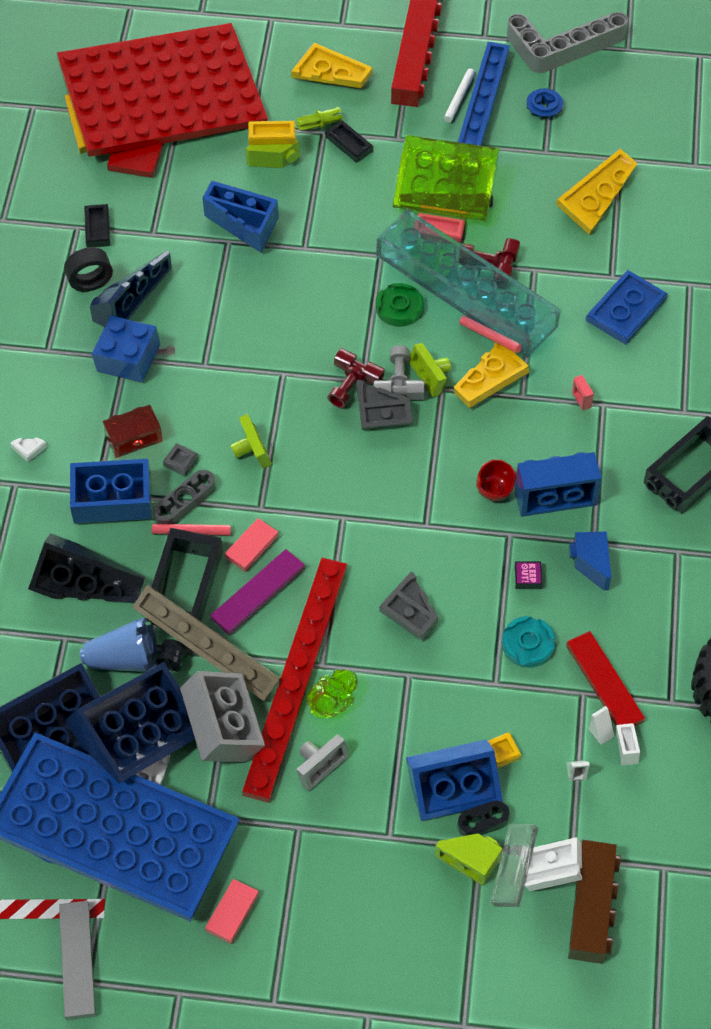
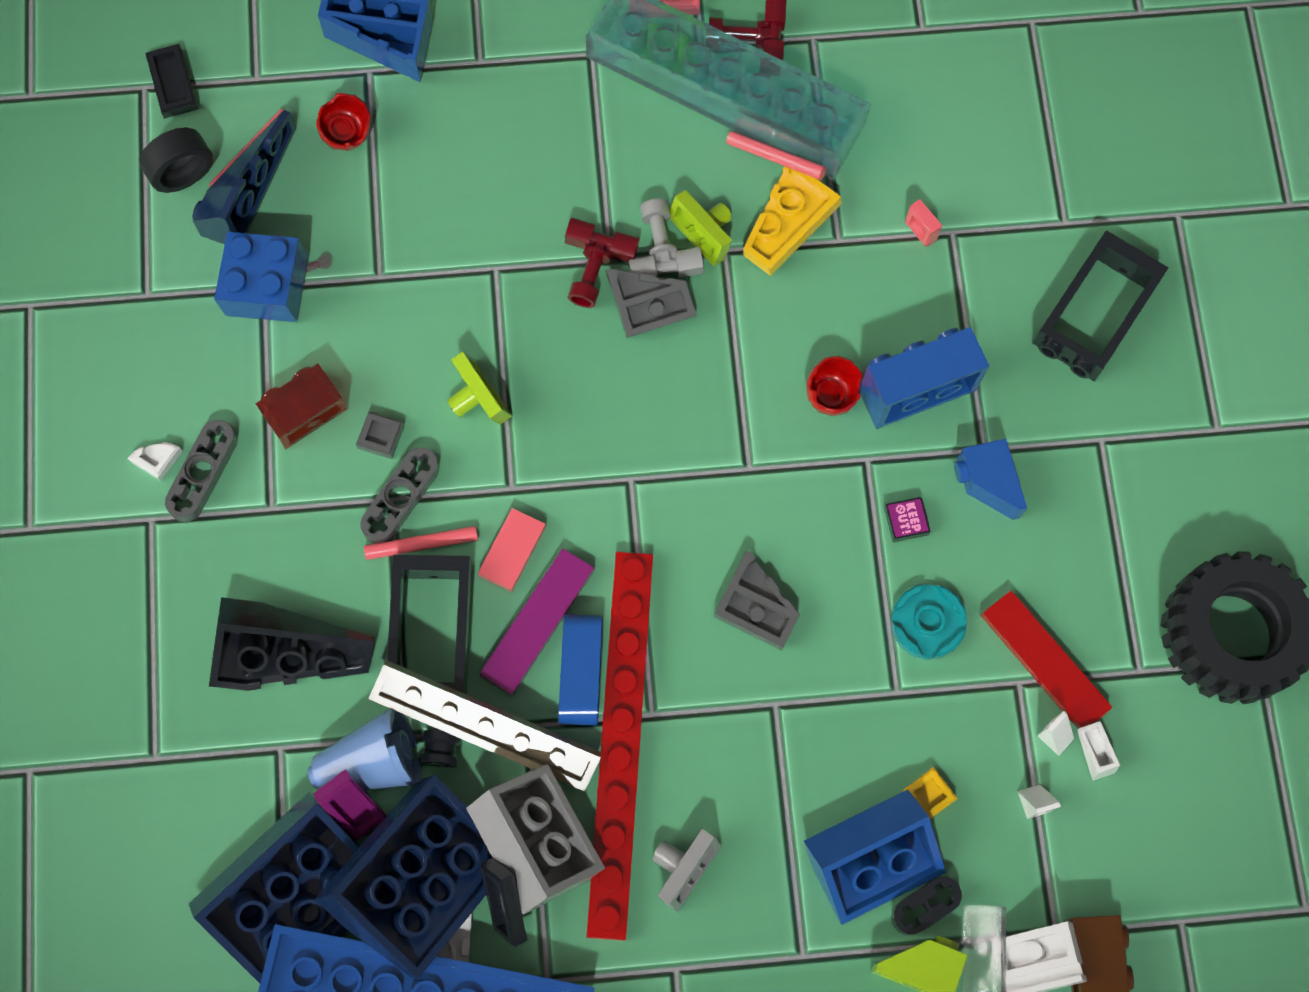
camera: 15 degrees left, 15 degrees up
blue brick [70,459,152,524] -> none
clear neon green head [307,669,358,719] -> none
green tile [376,283,424,327] -> none
blue tile [585,270,668,345] -> none
none -> dark grey beam [165,420,237,522]
none -> magenta tile [313,769,386,841]
none -> red hair [316,93,371,151]
none -> black tile [480,858,527,947]
none -> blue beam [558,614,603,726]

